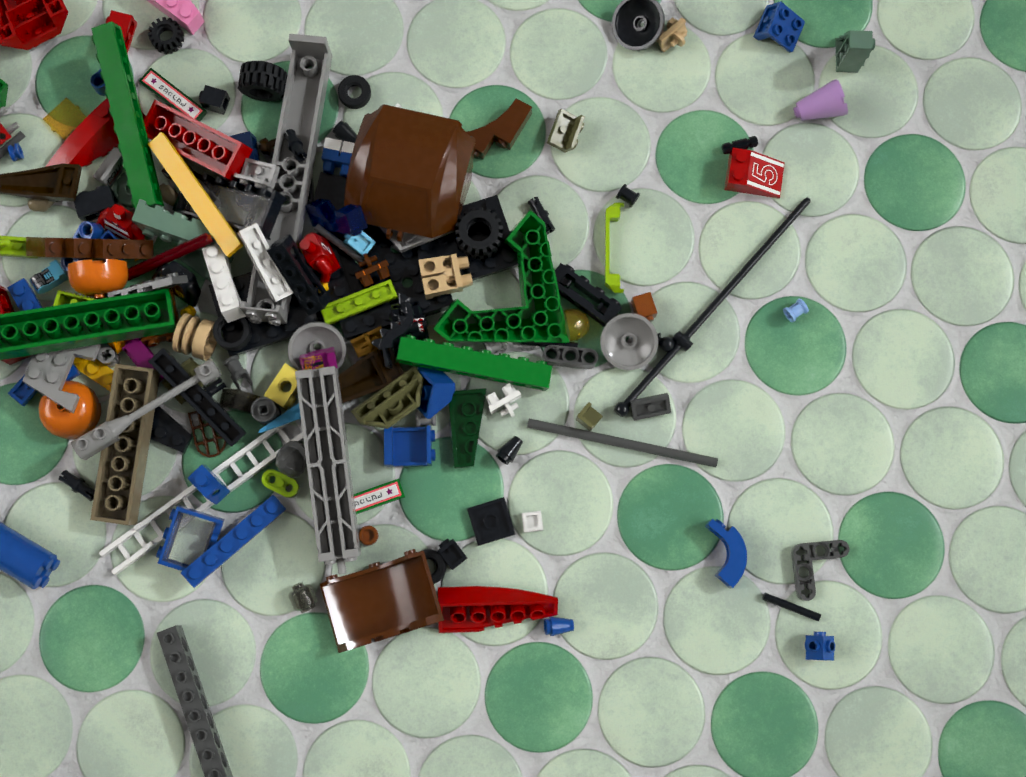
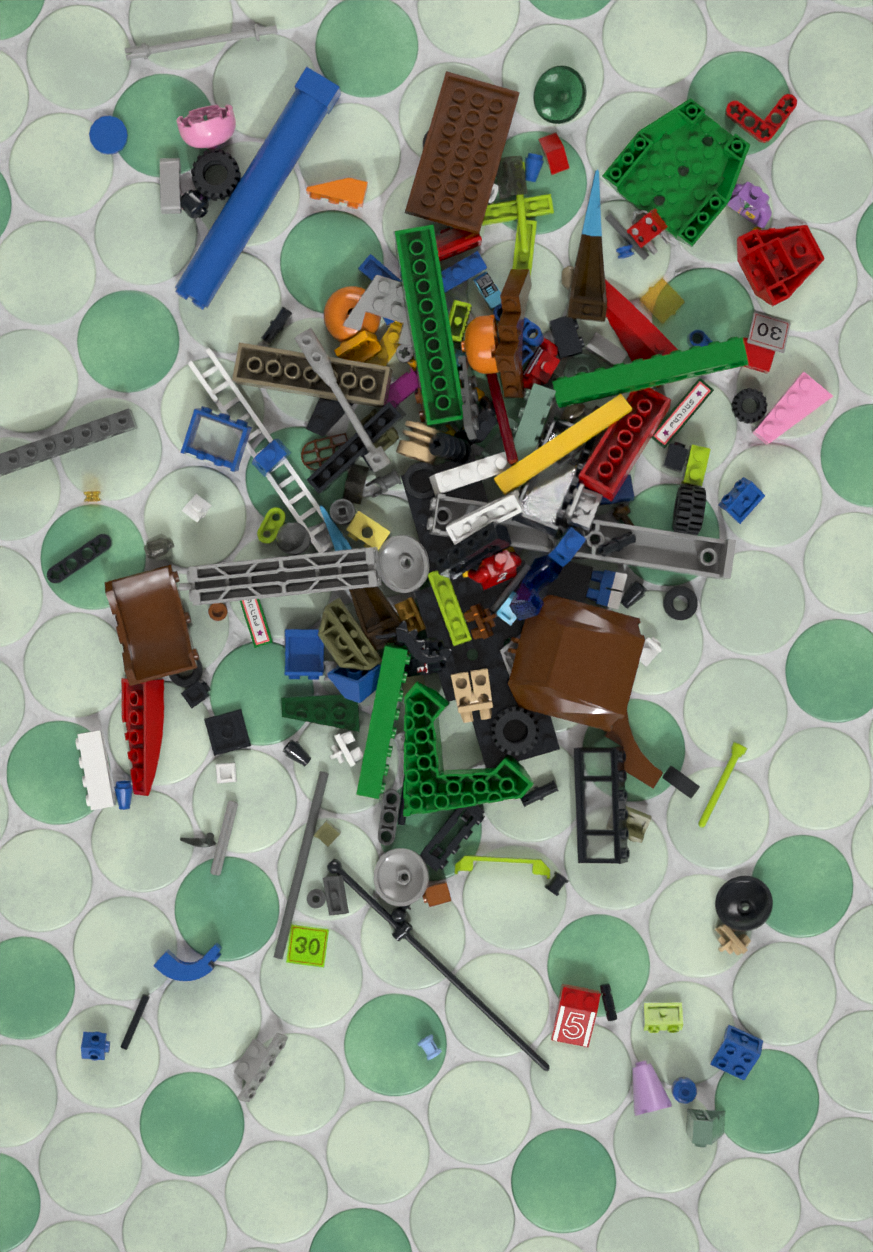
camera: 90 degrees right, 10 degrees up
blue plate [181,495,286,588] -> none
magenta leg [299,347,338,370] -> none
clear yellow helmet [564,309,590,342] -> none
dark grey beam [791,540,850,601] -> none
none -> black beam [47,534,113,584]
none -> white brick [75,730,116,810]
none -> clear yellow bush [83,491,101,502]
none -> pearl dark grey bar [180,833,217,848]
none -> white bracket [182,494,212,522]
none -> light grey axle [210,801,238,876]
none -> light grey bracket [233,1033,288,1102]
none -> clear neon green piece [286,924,329,968]
none -> dark grey plate [307,889,326,908]
none -> light orange bracket [334,330,382,363]
none -> black piece [429,432,472,464]
none -> blue torso [547,526,586,567]
none -> window [574,746,630,864]
none -> lime bracket [643,1002,683,1033]
none -> black tyre [662,766,700,799]
none -> blue head [671,1077,697,1104]
none -> lime brick [681,444,711,487]
none -> lime piece [698,742,748,828]
none -> blue bracket [718,477,765,524]
none -> light grey piece [747,312,791,353]

